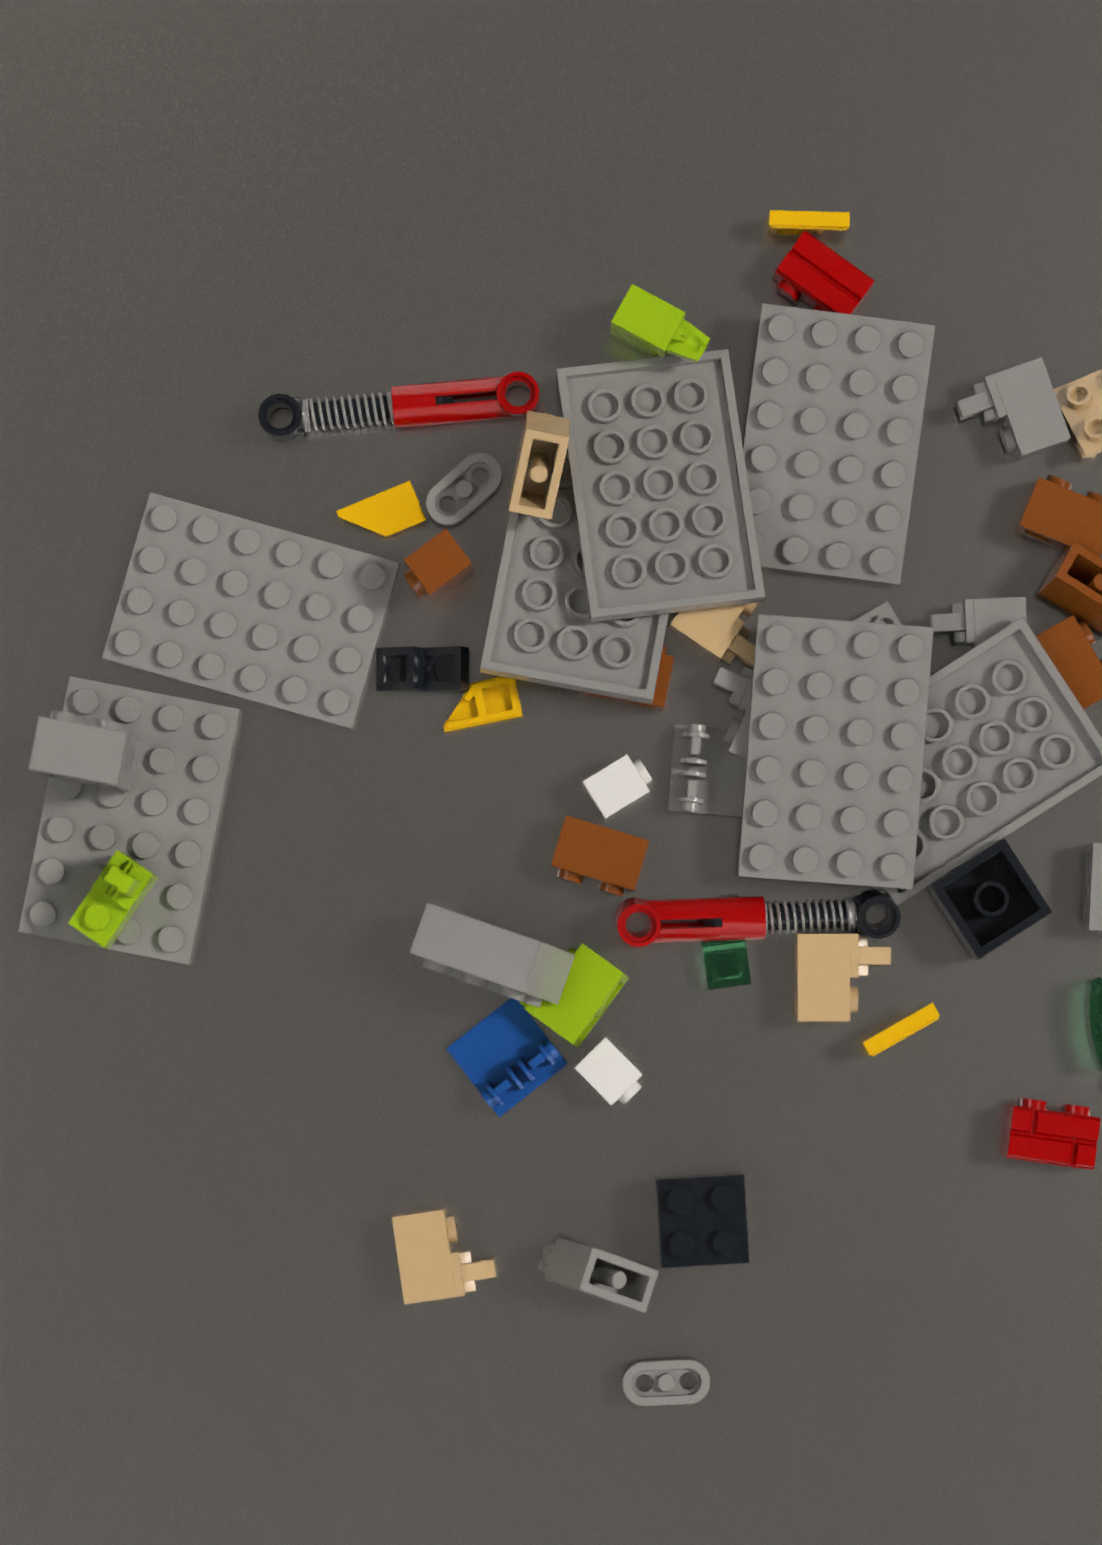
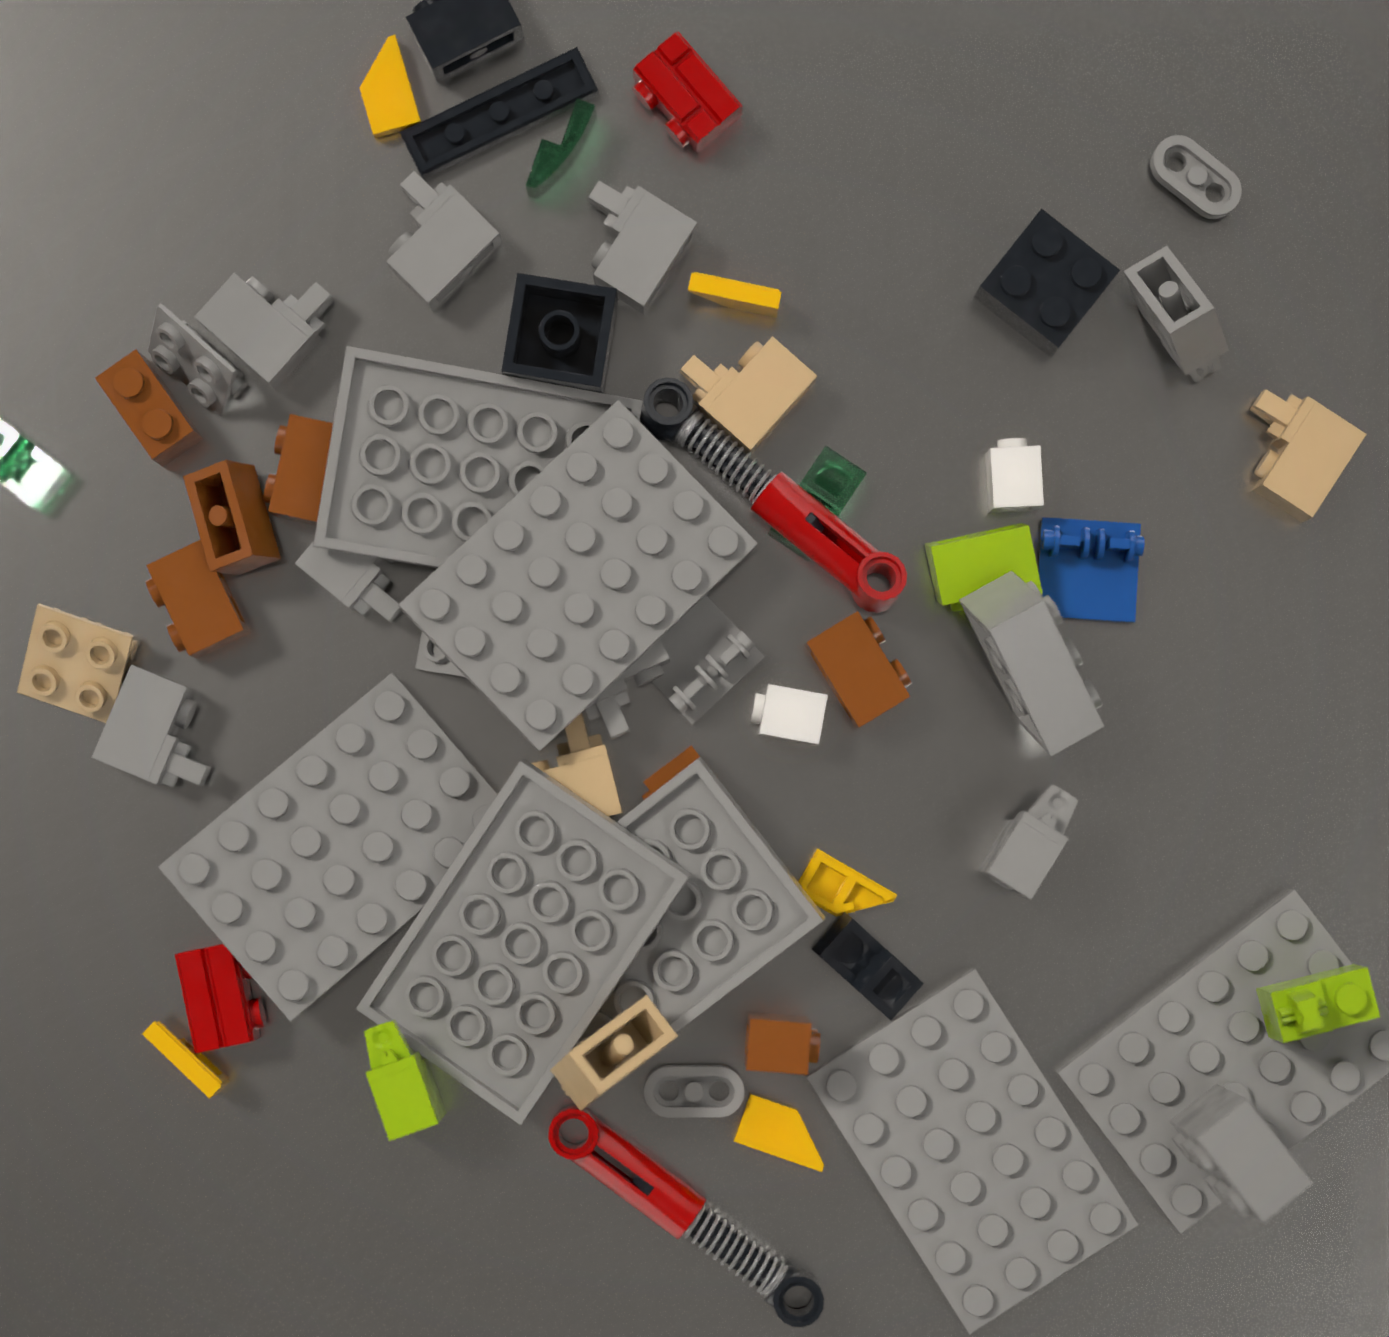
camera: 145 degrees left, 0 degrees up
none -> light grey hinge [588,181,697,315]
none -> light grey hinge [977,784,1078,900]

